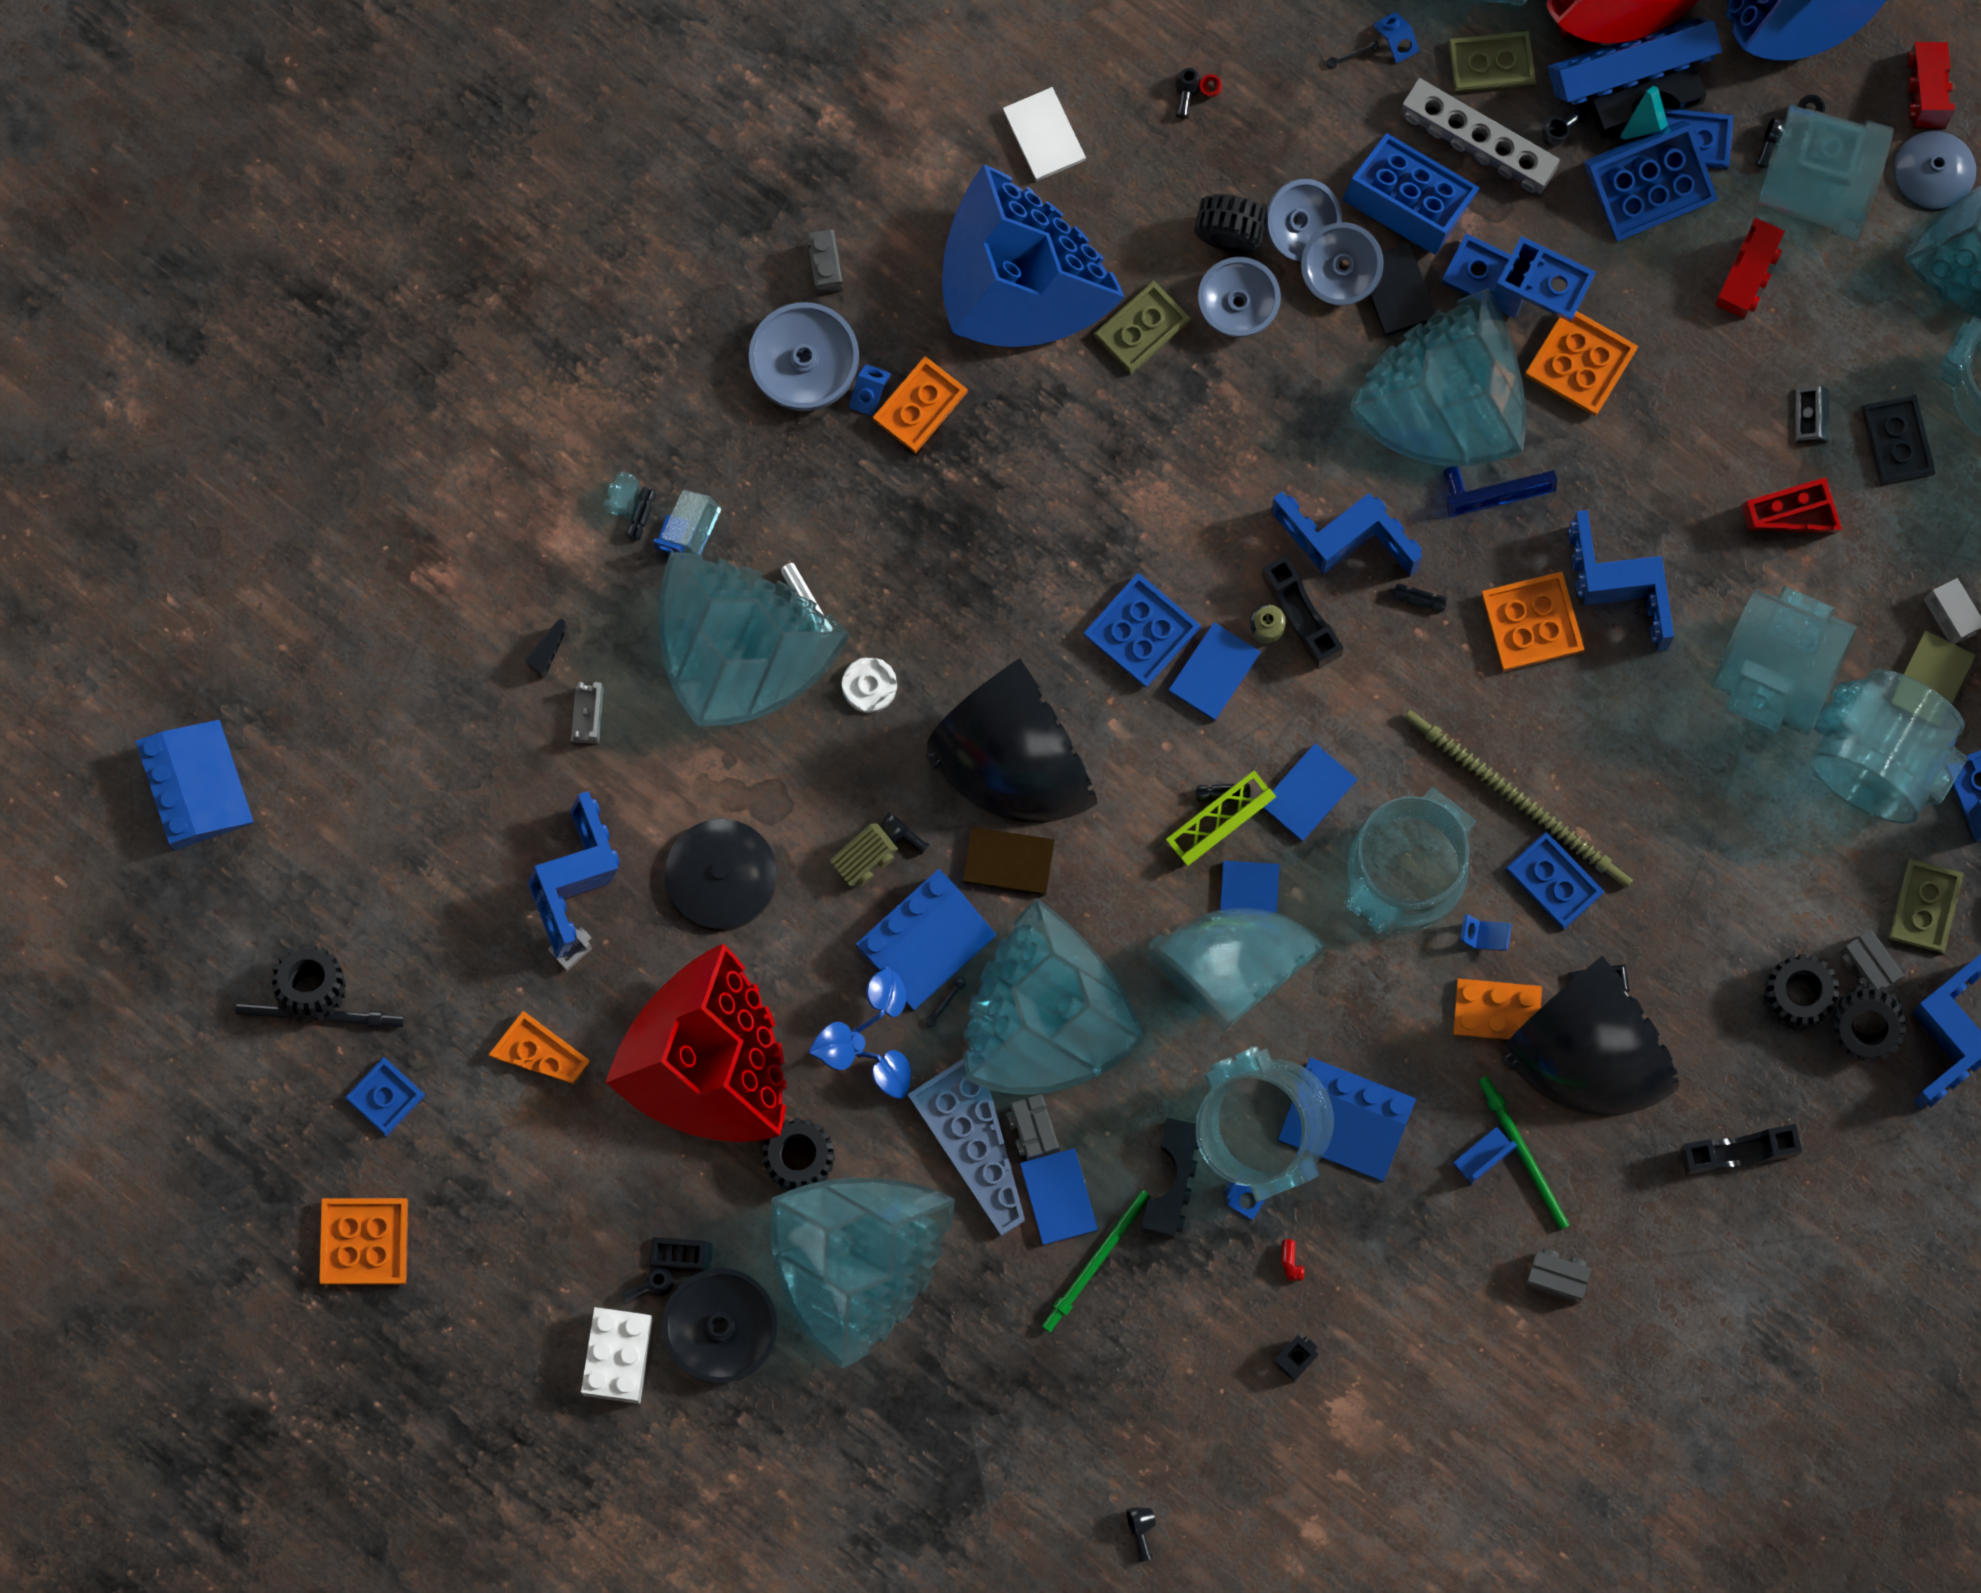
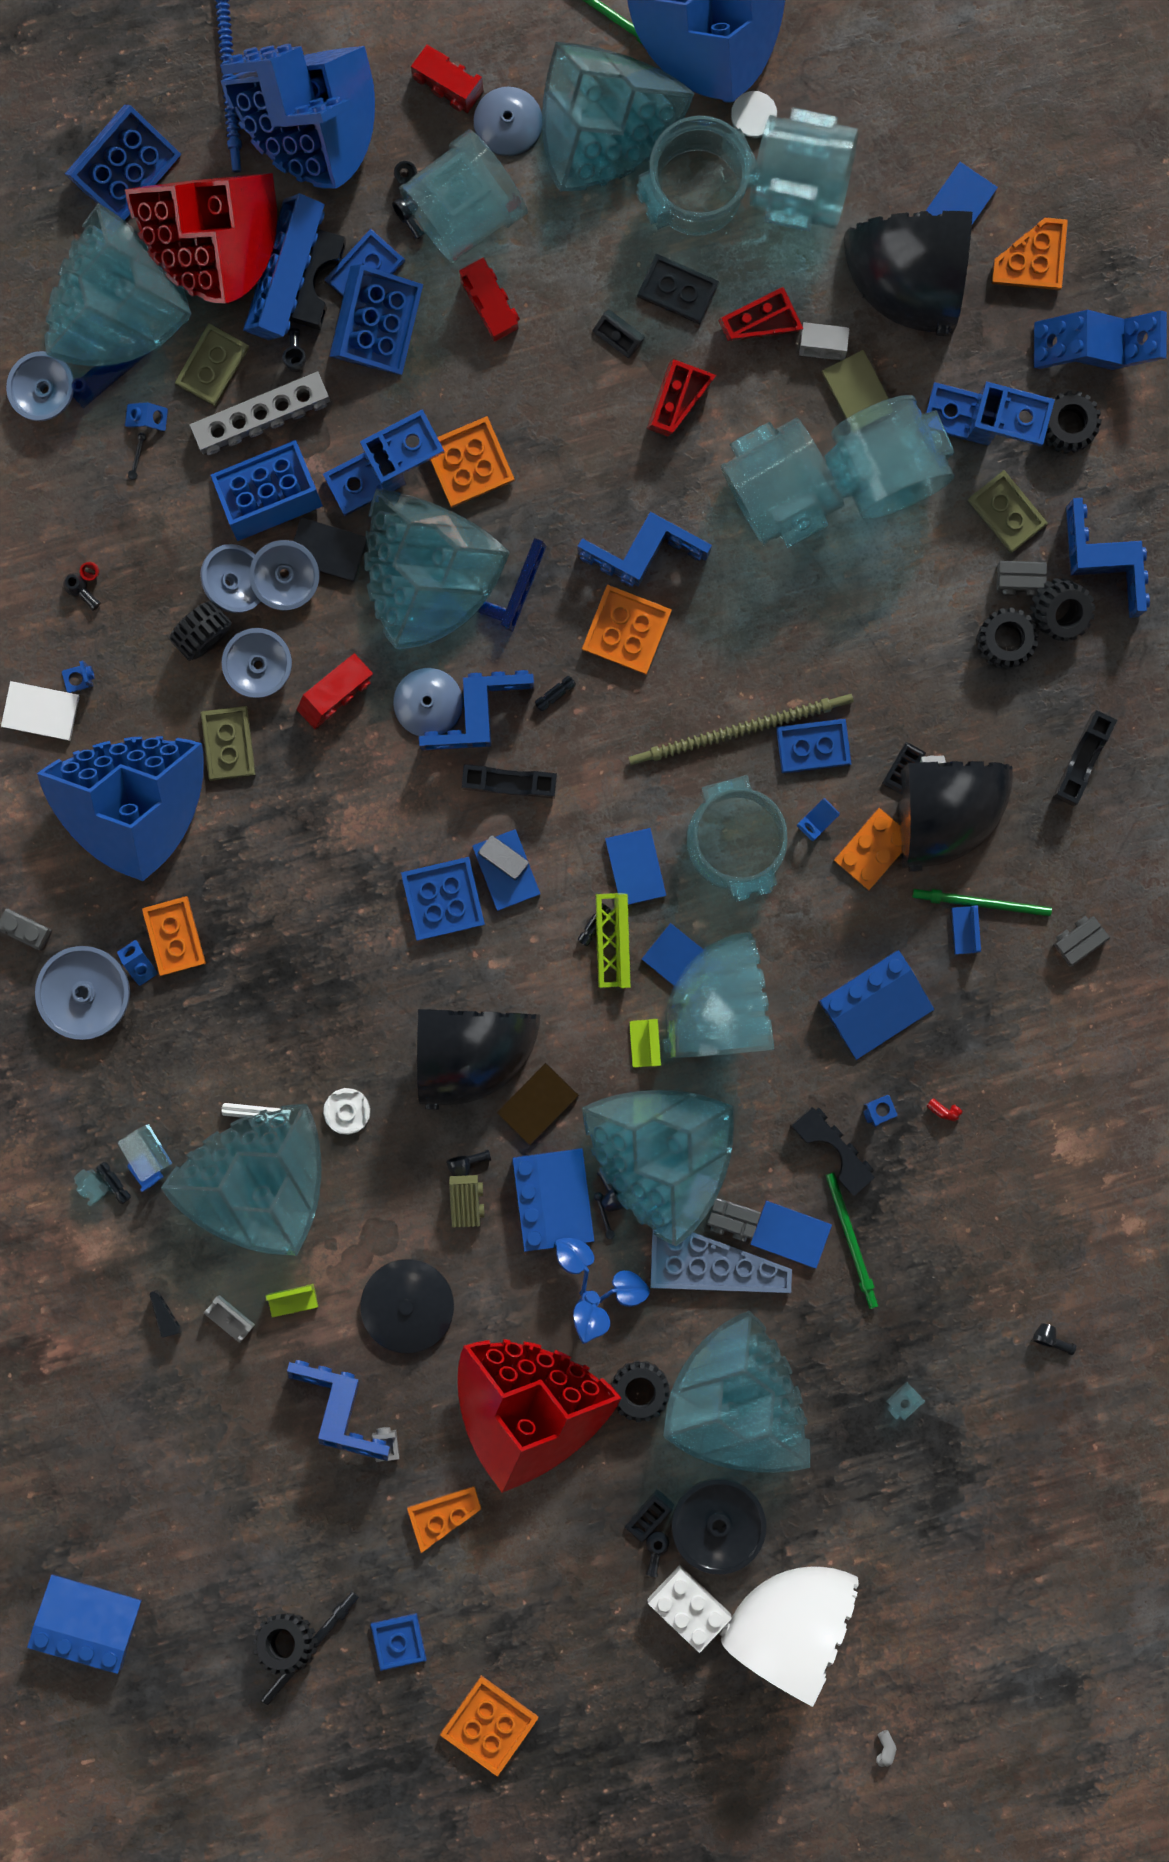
camera: 55 degrees left, 10 degrees up
clear light blue cylinder [1196,1046,1334,1203] -> none
olive head [1249,604,1286,644] -> none
black brick [1273,1335,1319,1382] -> none
teal slope [1620,85,1668,140] -> none
none -> blue bracket [62,661,95,693]
none -> lime panel [265,1284,318,1317]
none -> red wedge [296,653,373,730]
none -> sand blue dish [393,668,463,736]
none -> slope [478,835,529,881]
none -> black bar [597,1168,628,1212]
none -> lime panel [630,1019,661,1067]
none -> red wedge [718,287,803,341]
none -> white brick [719,1567,858,1707]
none -> clear light blue brick [887,1382,925,1420]

